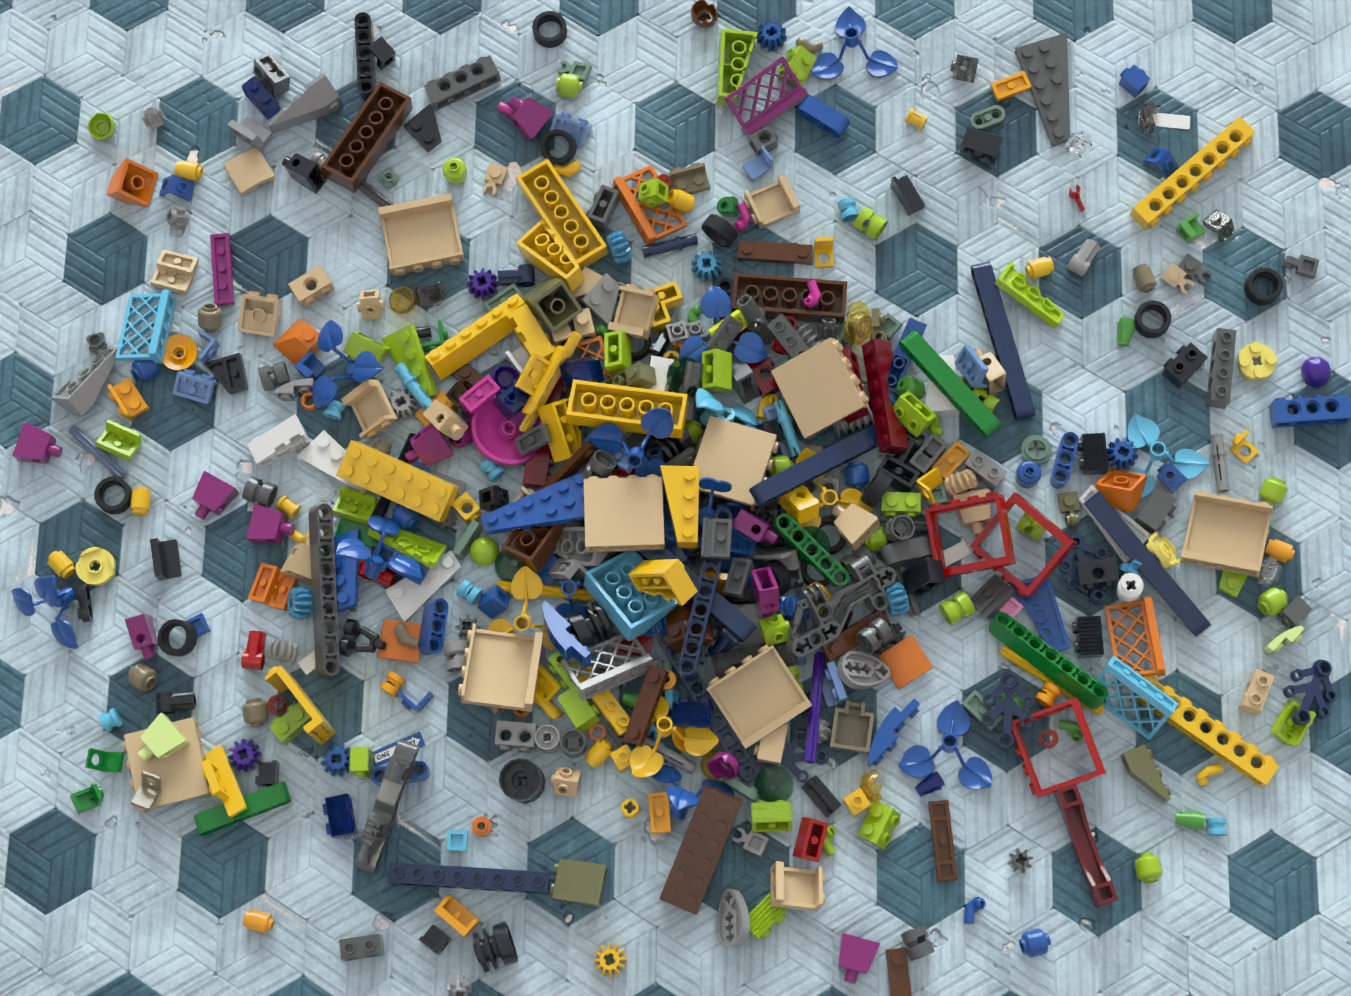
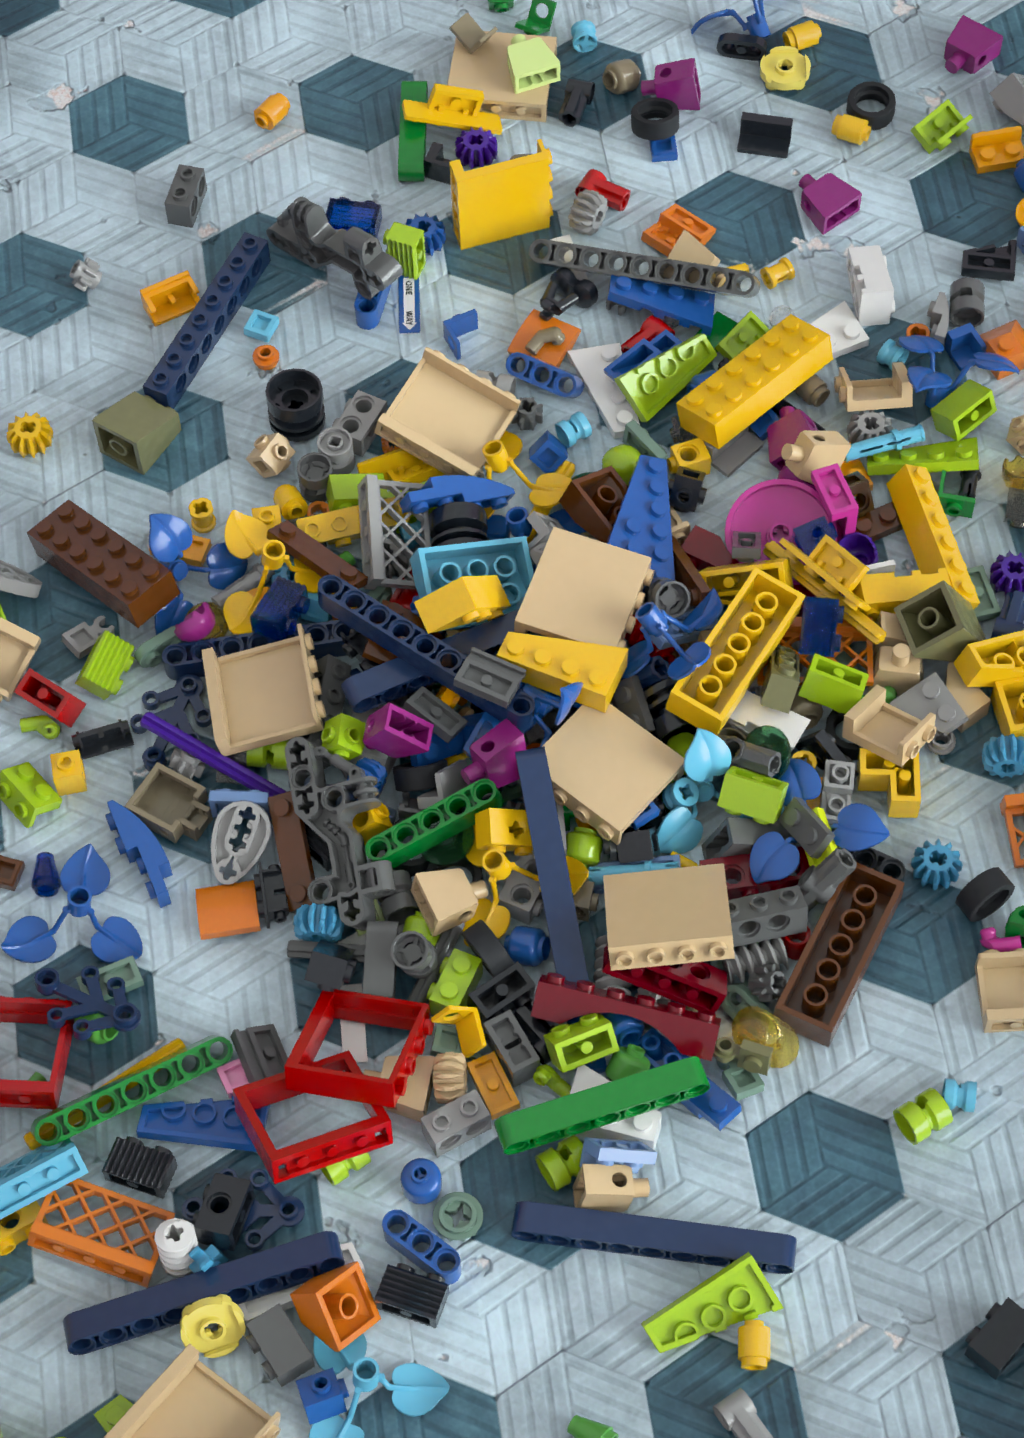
camera: 110 degrees right, 15 degrees down
sand blue axle [68,425,126,479] -> none
medium blue bracket [172,369,218,404] -> none
dark grey wheel [242,476,278,508] -> none
magenta torso [246,504,295,544] -> none
dark azure gear [287,587,314,620] -> none
blue plant [335,515,422,581] -> none
light orange wheel [380,671,406,697] -> none
black panel [419,925,452,955] -> none
black wheel [472,921,519,973] -> none
medium azure wheel [479,459,506,483] -> none
dark blue pin [641,233,698,258] -> none
reddish brown plate [737,240,813,265] -> none
tan slope [754,724,788,766] -> none
clear green dish [755,766,793,802] -> none
dark pink arm [804,280,821,308] -> none
yellow bracket [814,237,834,268] -> none
dark grey wheel [855,618,893,654] -> none
clear yellow hair [859,769,882,802] -> none
black panel [890,175,925,216] -> none
lime wheel [939,591,976,626] -> none
light orange wheel [1035,681,1062,708] -> none
clear red plate [1038,729,1059,749] -> none
olive plate [1057,491,1080,528] -> none
blue gear [1107,438,1138,470] -> none

